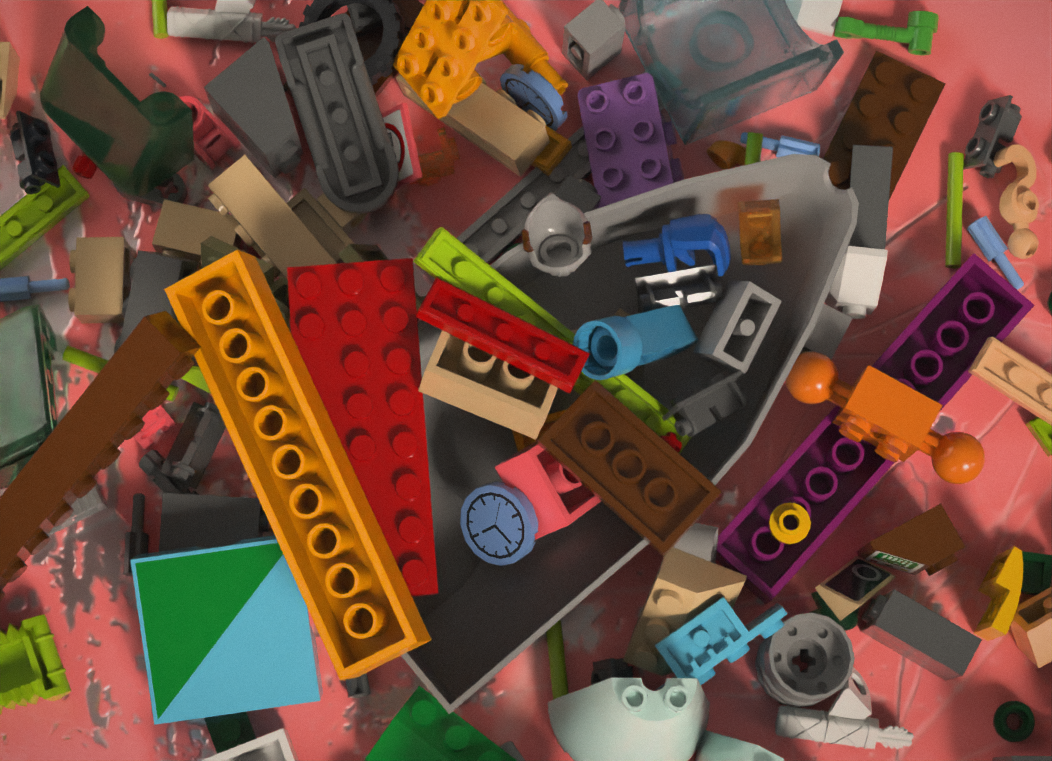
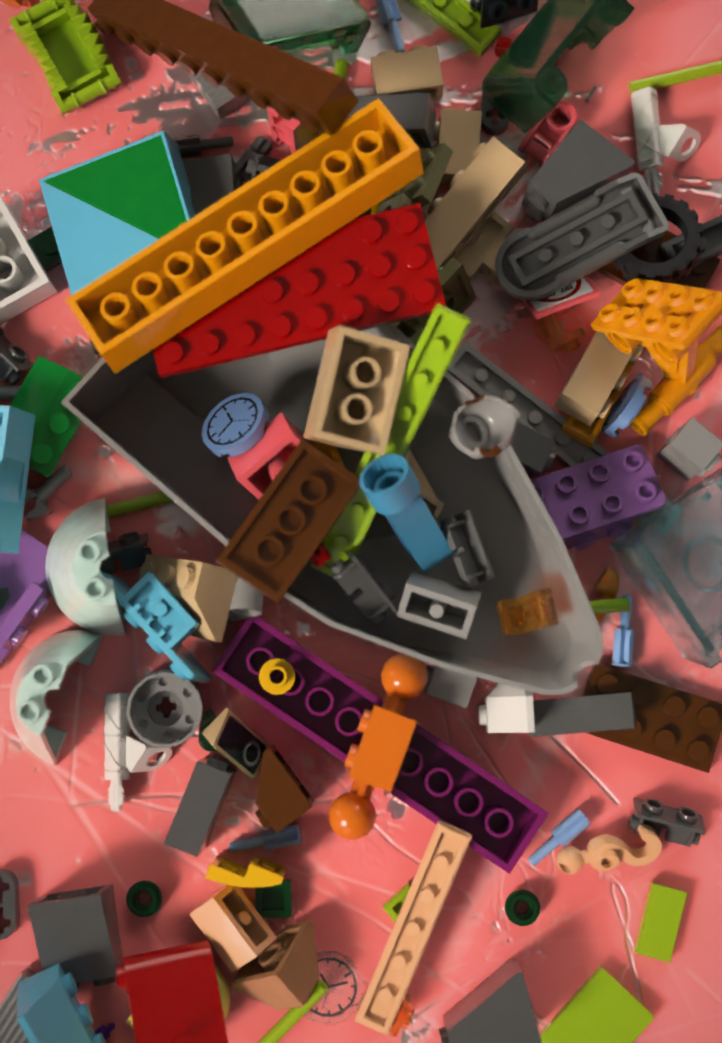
camera: 85 degrees right, 5 degrees up
red tile [416,277,590,394] -> none
blue piece [623,214,731,276] -> none
lime piece [945,152,964,269] -> none
none -> light blue axle [229,823,302,852]

